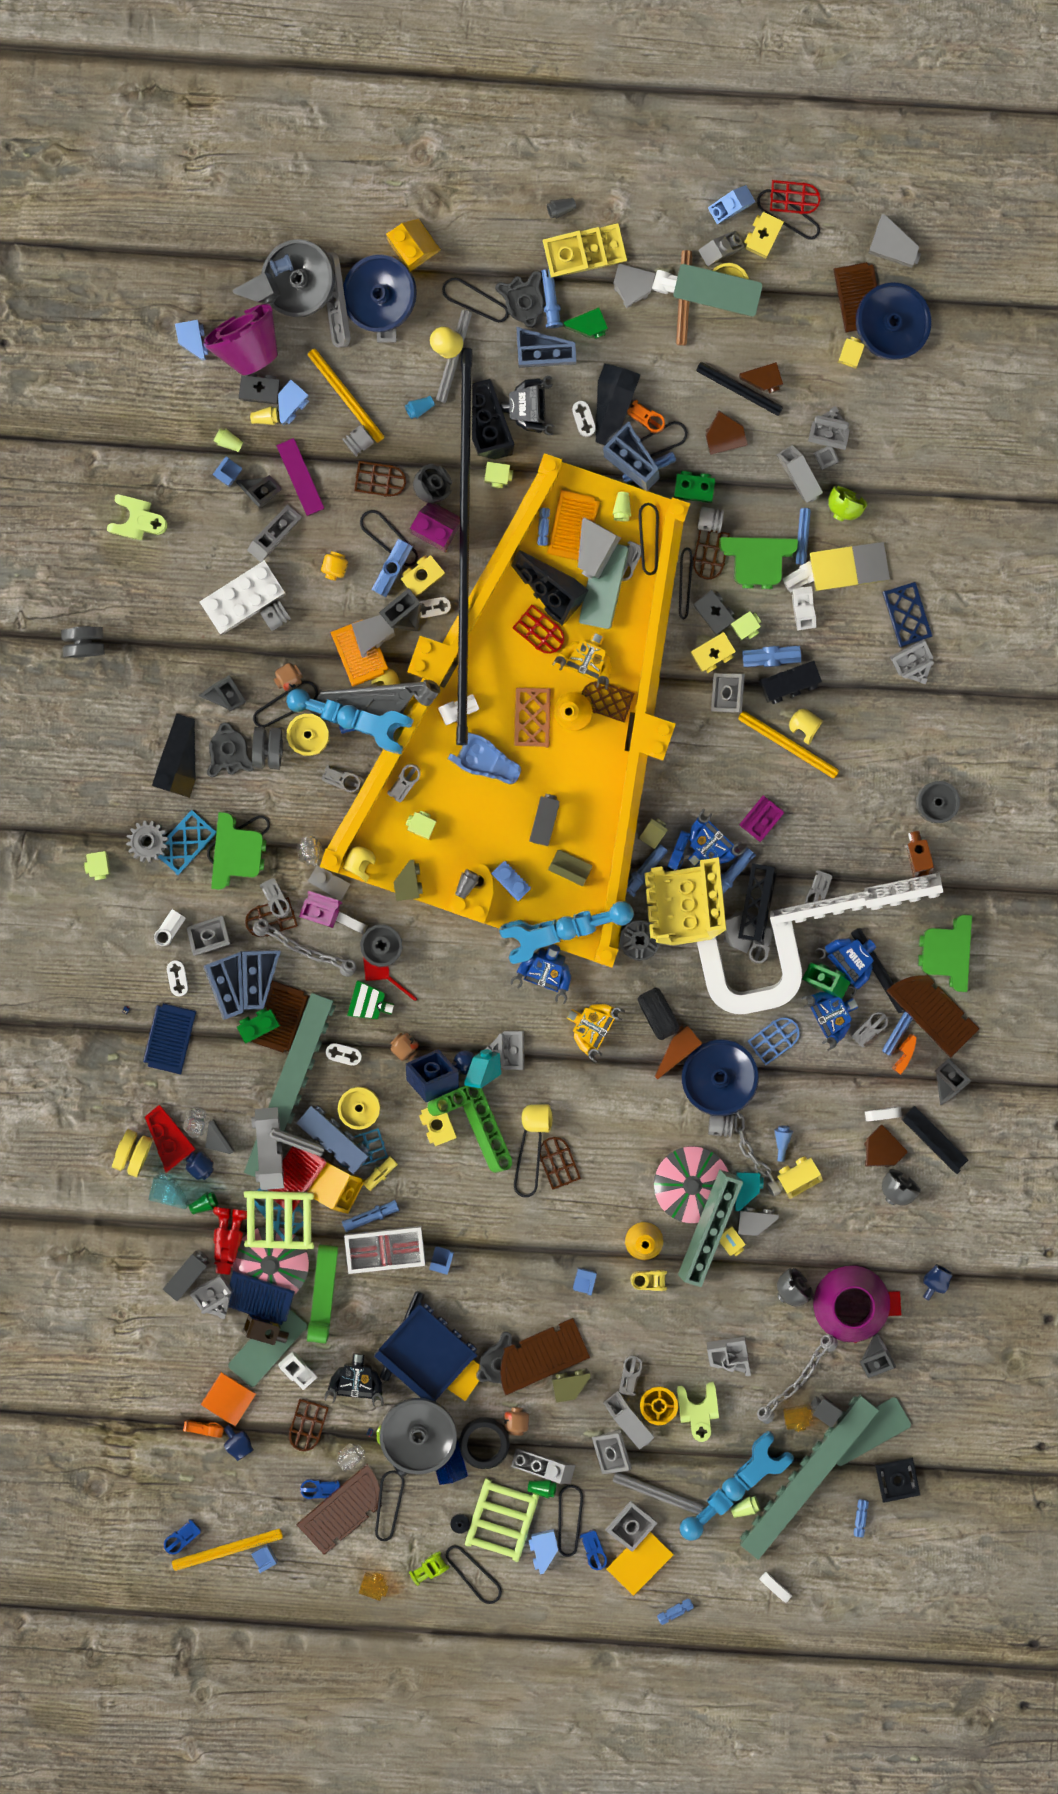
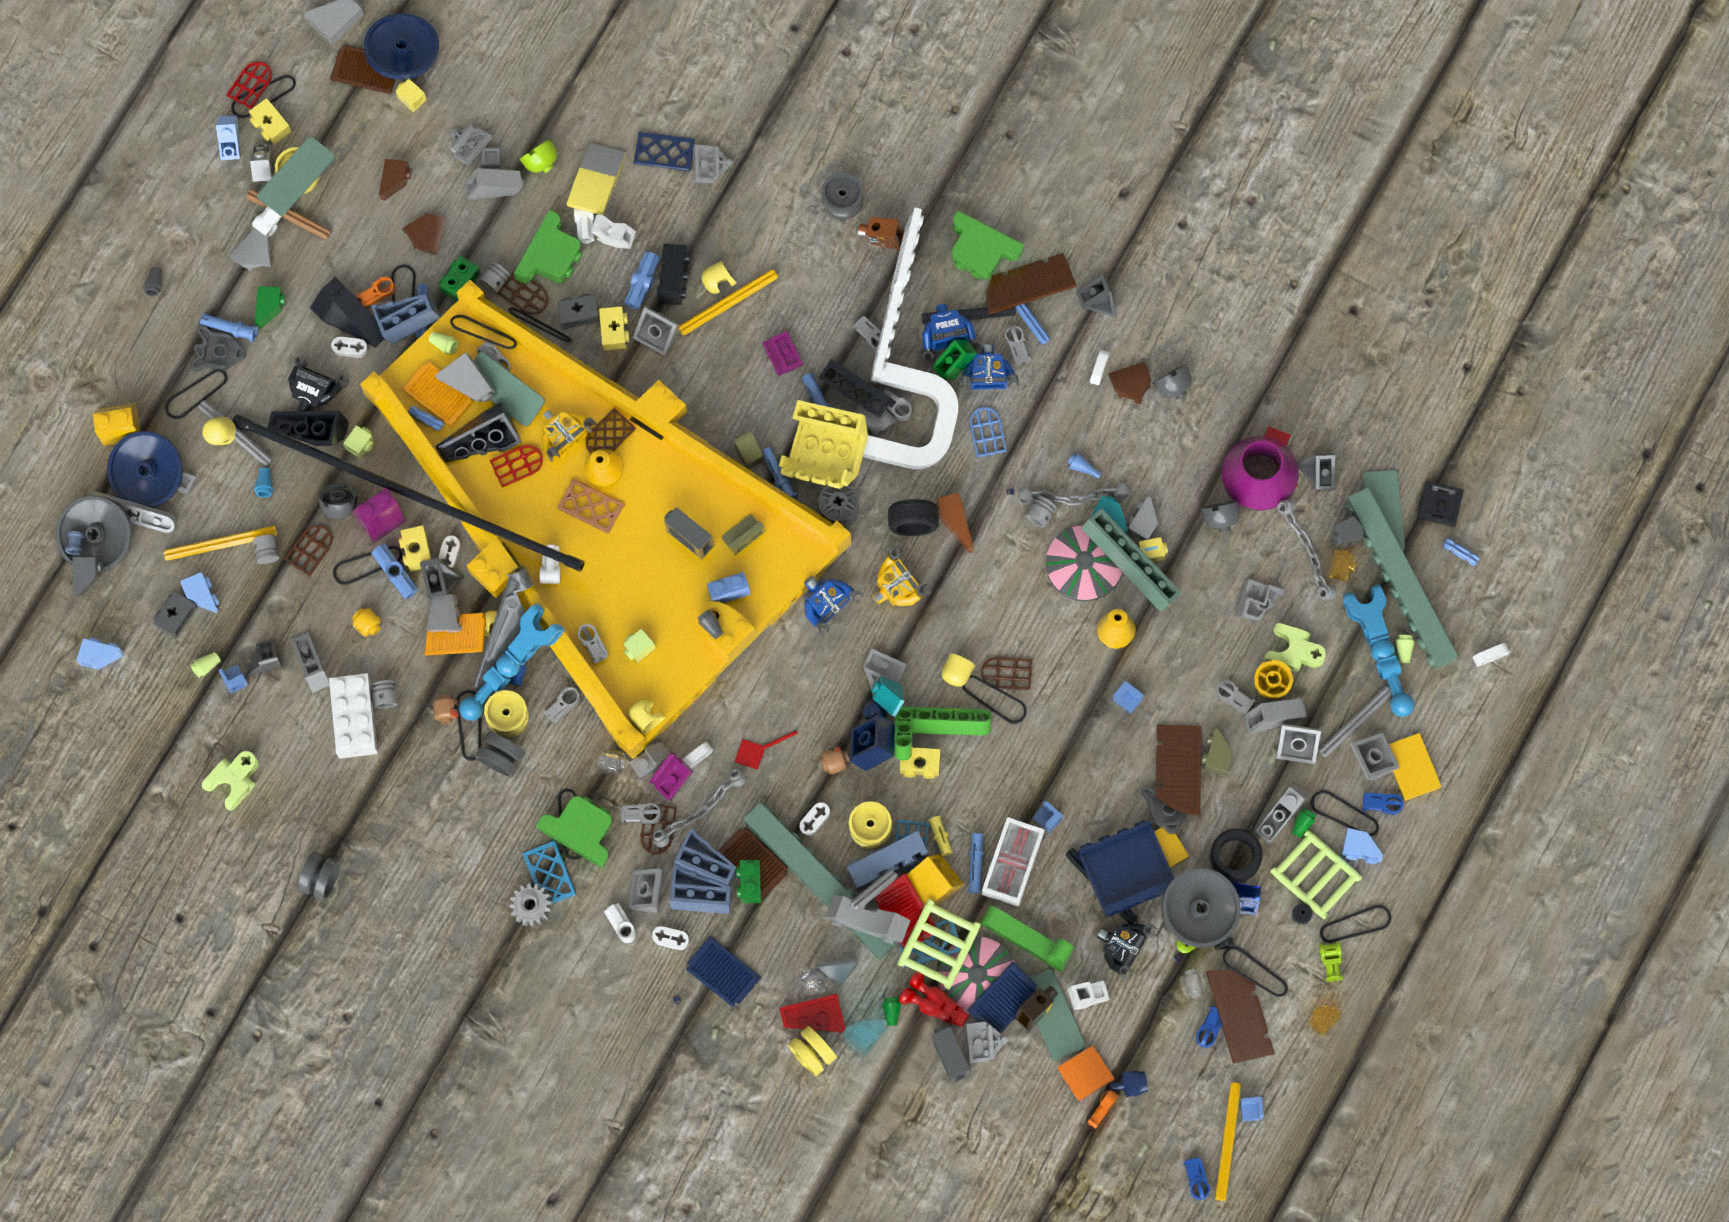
camera: 60 degrees left, 15 degrees down
yellowish green brick [84,851,110,880] -> none
black wedge [152,713,196,798] -> none
dark blue head [185,1152,214,1180] -> none
dark grey slope [199,675,246,711] -> none
magenta cone [203,304,278,375] -> none
dark grey tile [207,722,254,777] -> none
light yellow cone [250,406,280,425] -> none
magenta tile [276,438,324,516] -> none
reddish brown window [289,1399,329,1451] -> none
torso [347,980,394,1019] -> none
dark grey wheel [360,924,403,967] -> none
olive slope [394,860,423,901] -> none
medium blue animal [447,732,521,784] -> none
dark azure piece [499,901,634,964] -> none
medium nougat head [504,1407,529,1436] -> none
sand blue wedge [516,327,576,368] -> none
light yellow slope [543,223,627,278] -> none
light yellow piece [630,1270,667,1291] -> none
medium blue axle [657,1599,694,1625] -> none
blue piece [667,830,690,870] -> none
dark blue dish [682,1040,759,1116] -> none
torso [688,809,746,867] -> none
black axle [696,362,783,416] -> none
yellowish green brick [730,611,761,641] -> none
light yellow brick [777,1156,823,1199] -> none
medium blue axle [796,508,811,565] -> none
orange slope [892,1034,916,1075] -> none
black fence [901,1106,968,1174] -> none
dark blue piece [923,1264,953,1300] -> none

